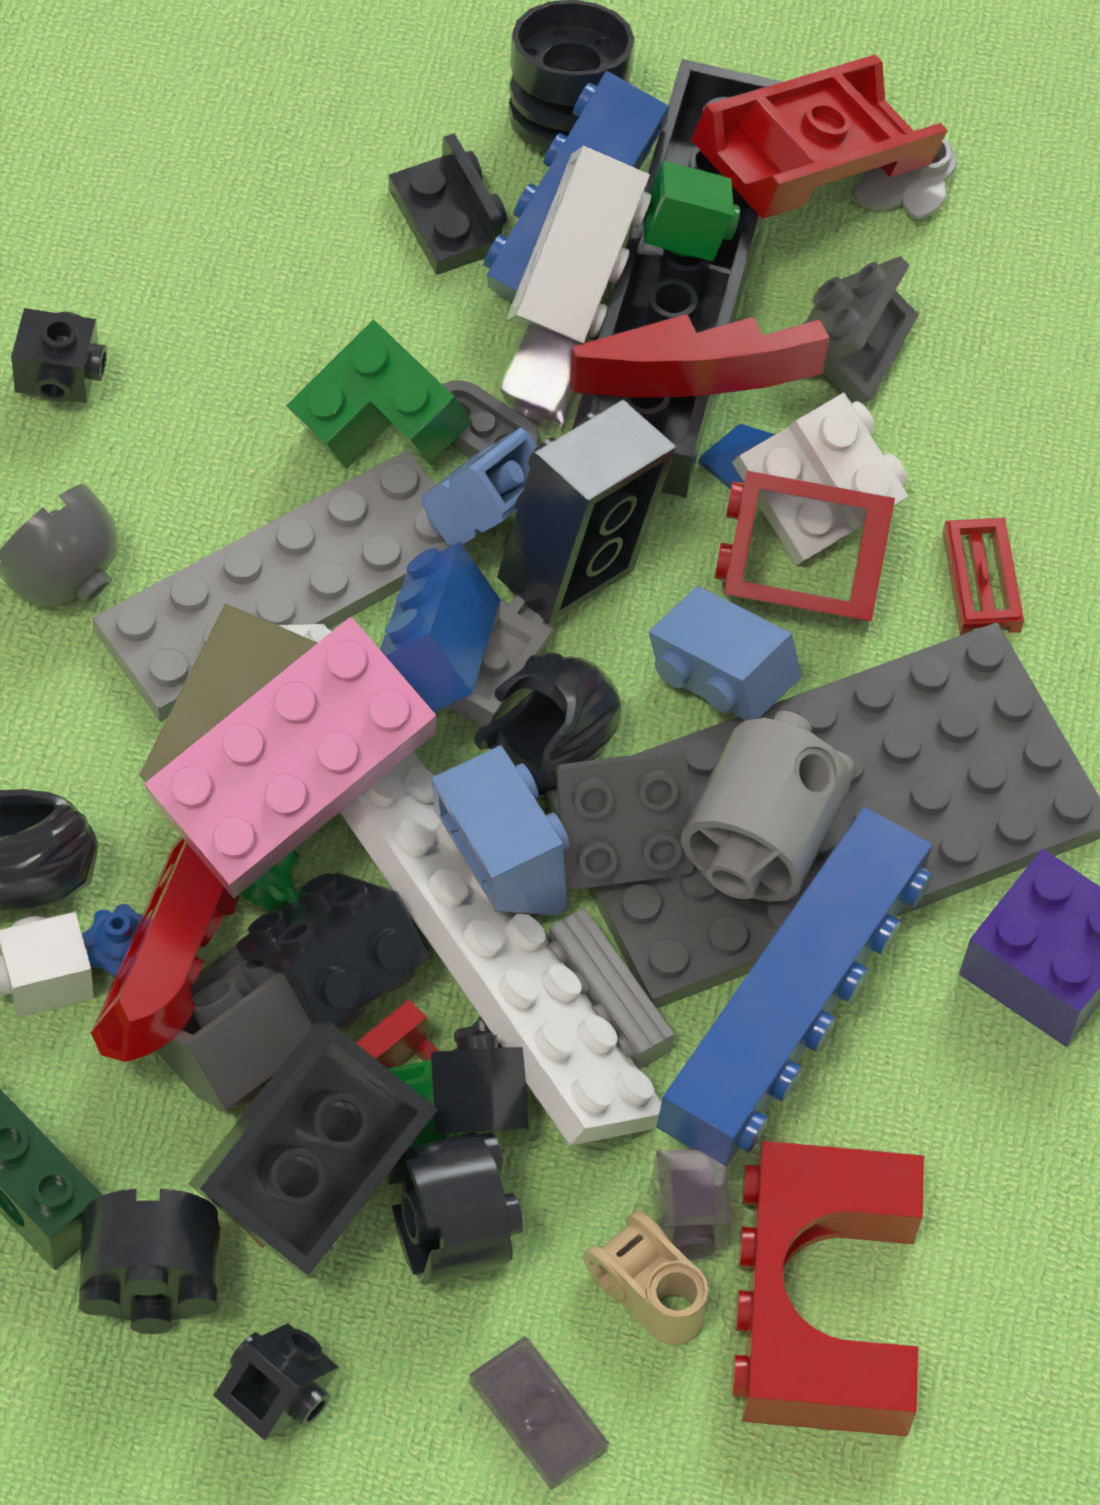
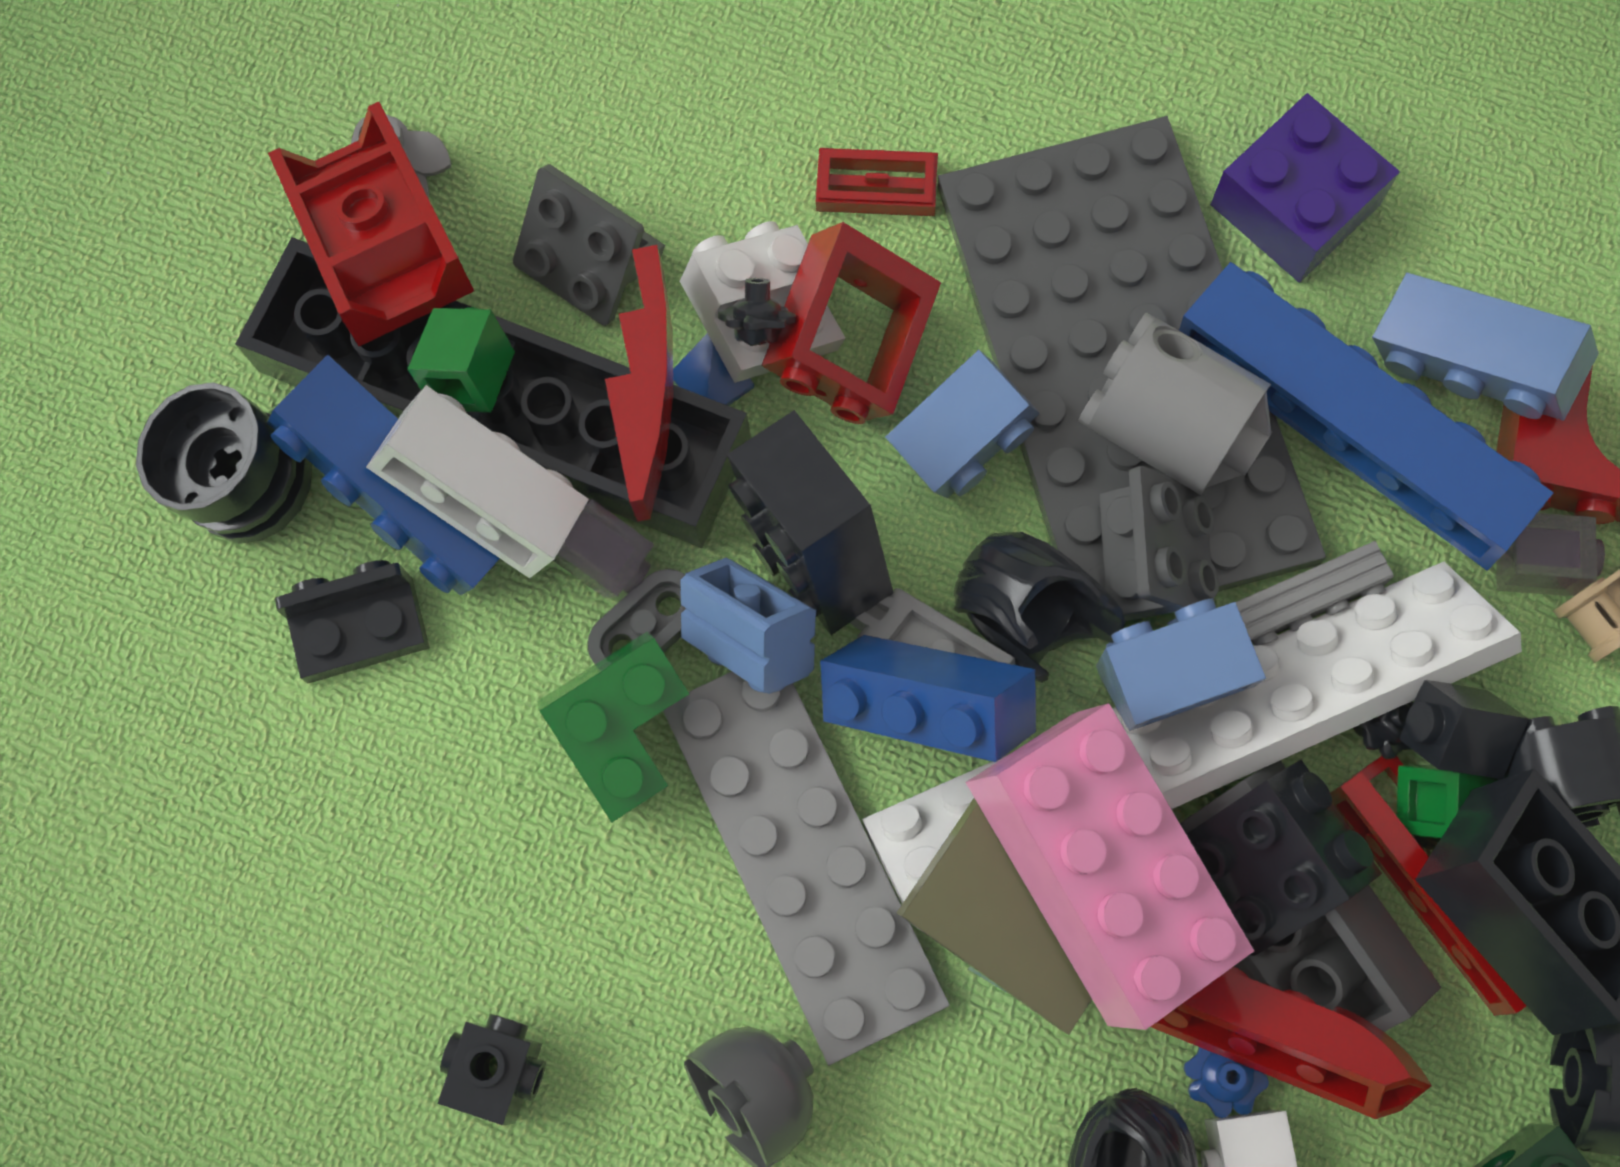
camera: 70 degrees left, 15 degrees up
none -> black plant [718,278,796,346]
none -> medium blue brick [1372,272,1599,421]

